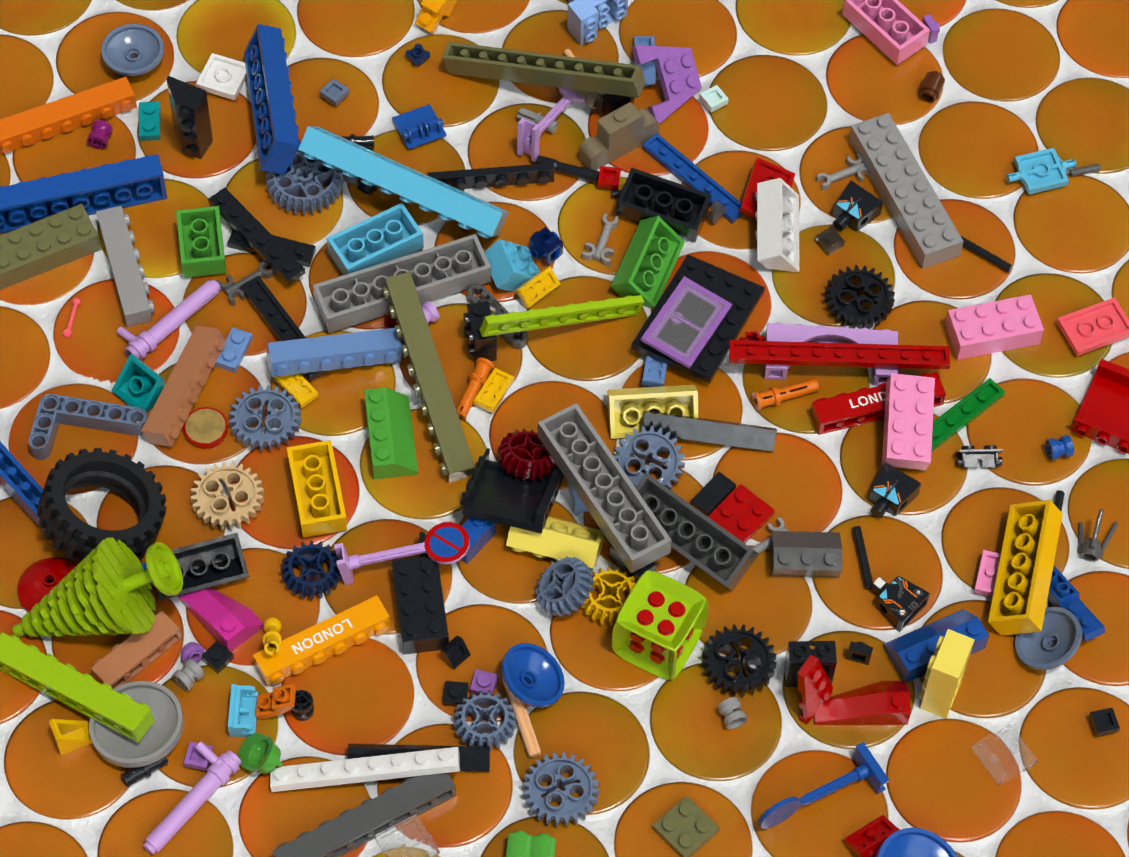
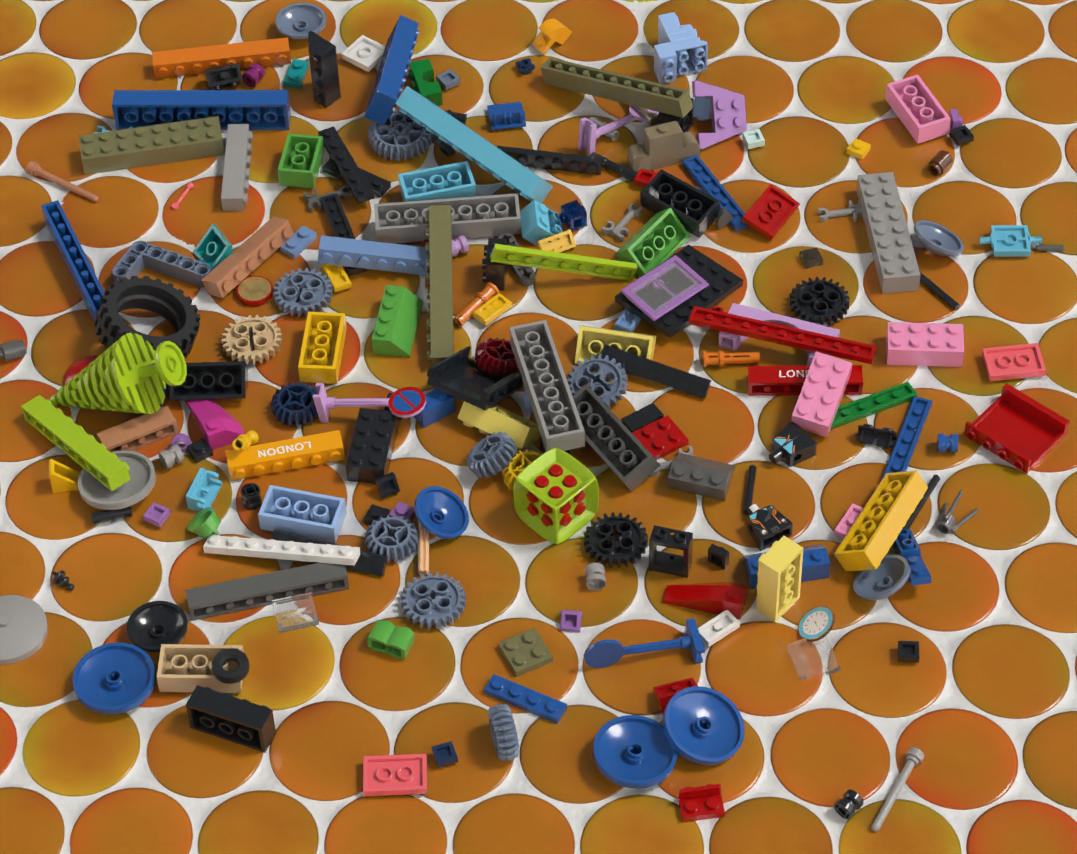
camera: 20 degrees right, 10 degrees down
lavender cylinder [117,279,221,360] -> none
lavender cylinder [142,741,242,855] -> none
orange slope [255,684,296,720] -> none
white slope [755,178,800,273] -> none
red wing [797,654,834,725] -> none
black torso [833,180,883,231] -> none
none -> black brick [203,63,243,90]
none -> light blue brick [258,485,347,543]
none -> green arch [407,59,443,106]
none -> medium lavender slope [560,610,582,632]
none -> white plate [698,610,740,647]
none -> piece [798,606,835,642]
none -> yellow plate [846,138,871,160]
none -> blue tile [882,396,933,479]
none -> sand blue dish [914,220,964,256]
none -> black plate [949,125,974,146]

